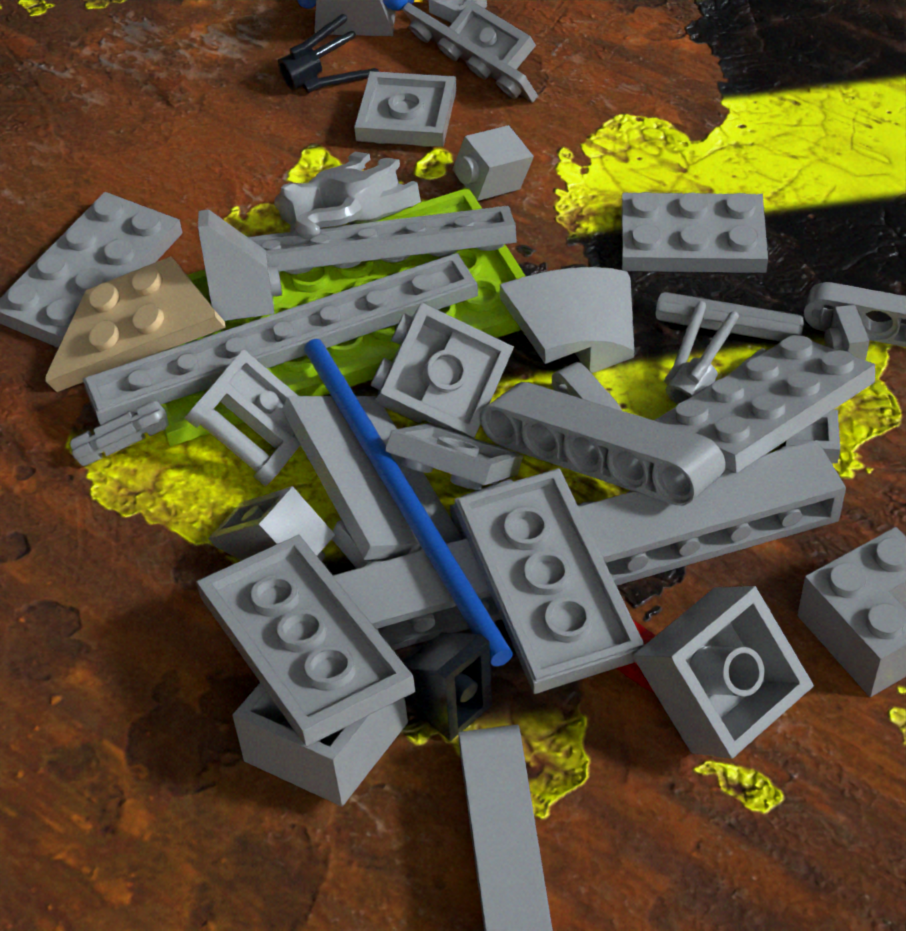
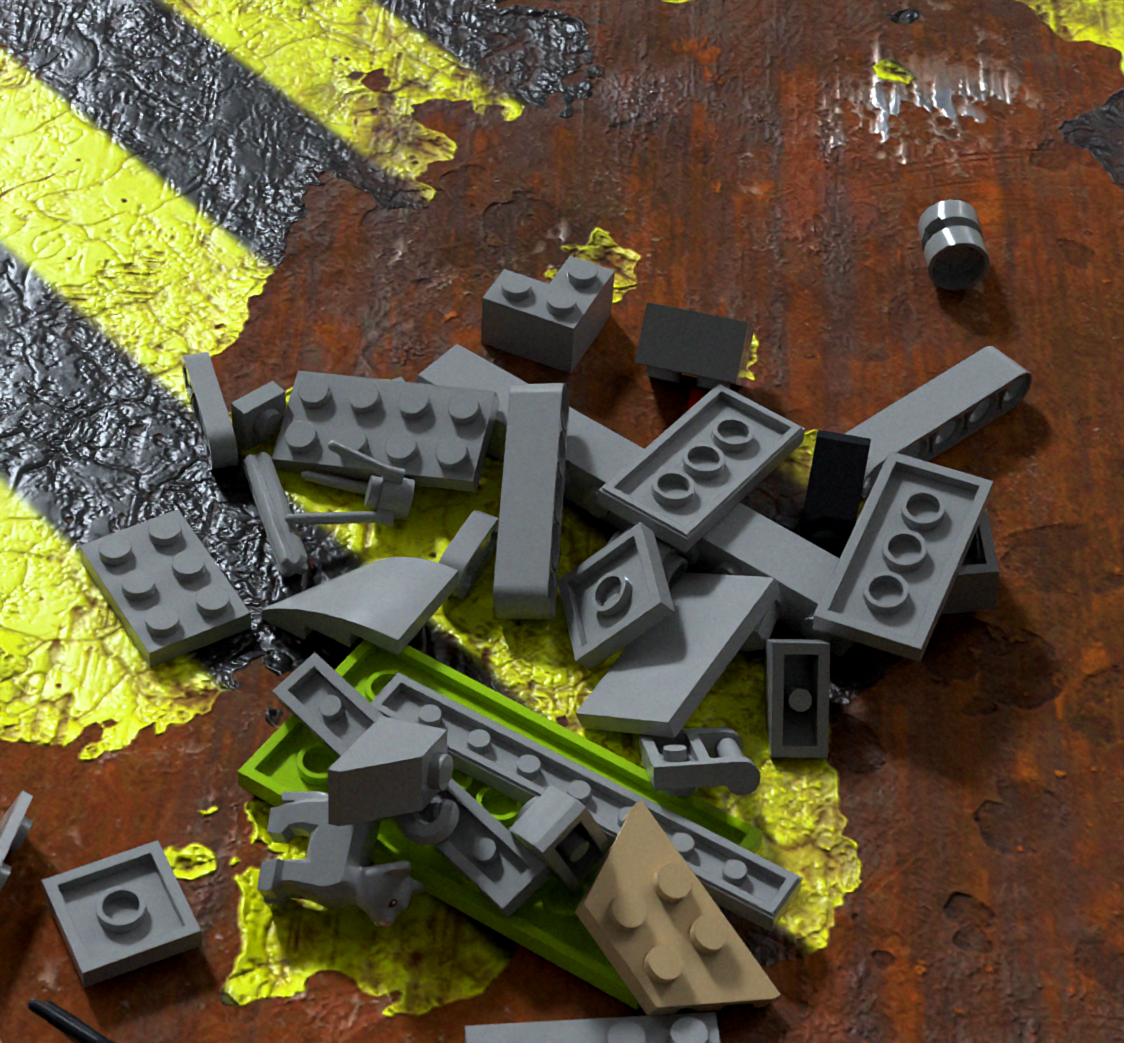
camera: 130 degrees left, 5 degrees down
light grey axle [70,401,169,466] -> none
blue piece [304,339,513,666] -> none
light grey plate [370,302,514,438] -> none
light grey brick [452,125,534,201] -> none
none -> light grey slope [328,716,453,826]

